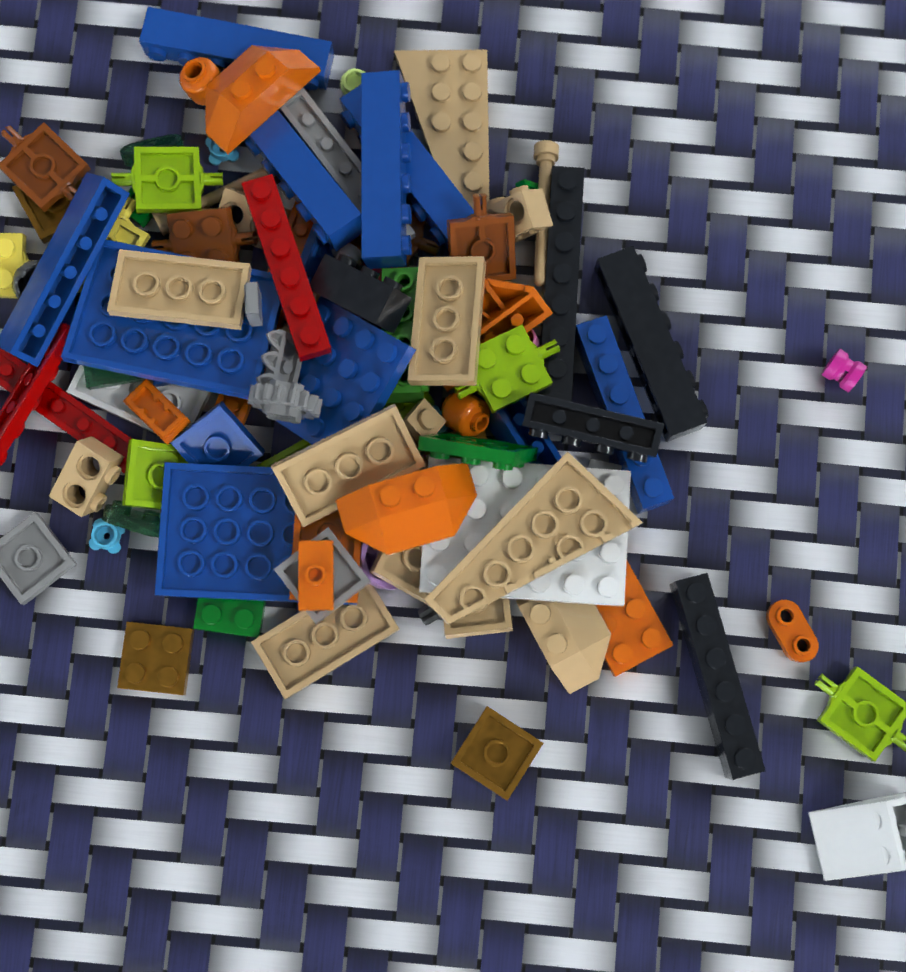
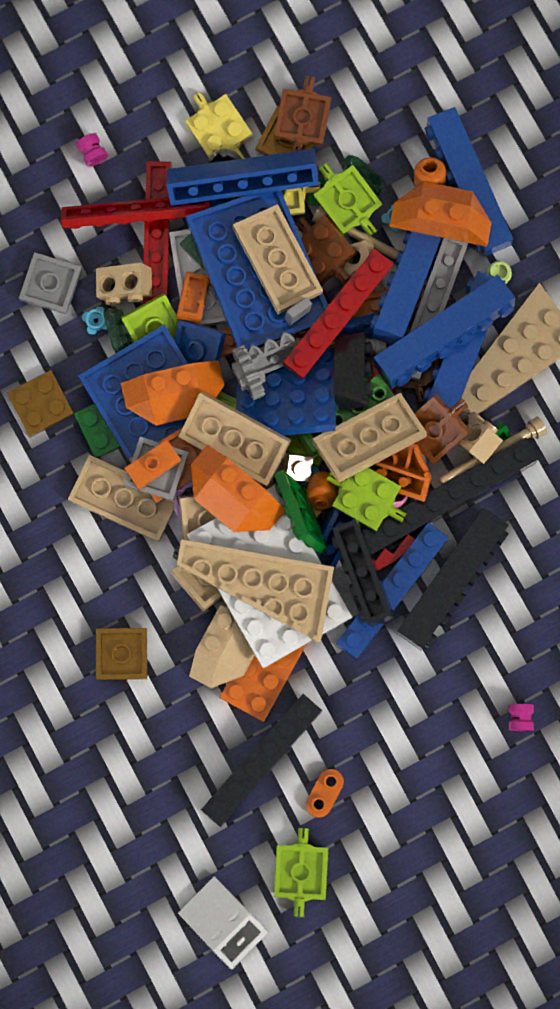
camera: 60 degrees right, 0 degrees up
none -> orange wedge [121,360,224,426]
none -> red slope [375,534,415,572]

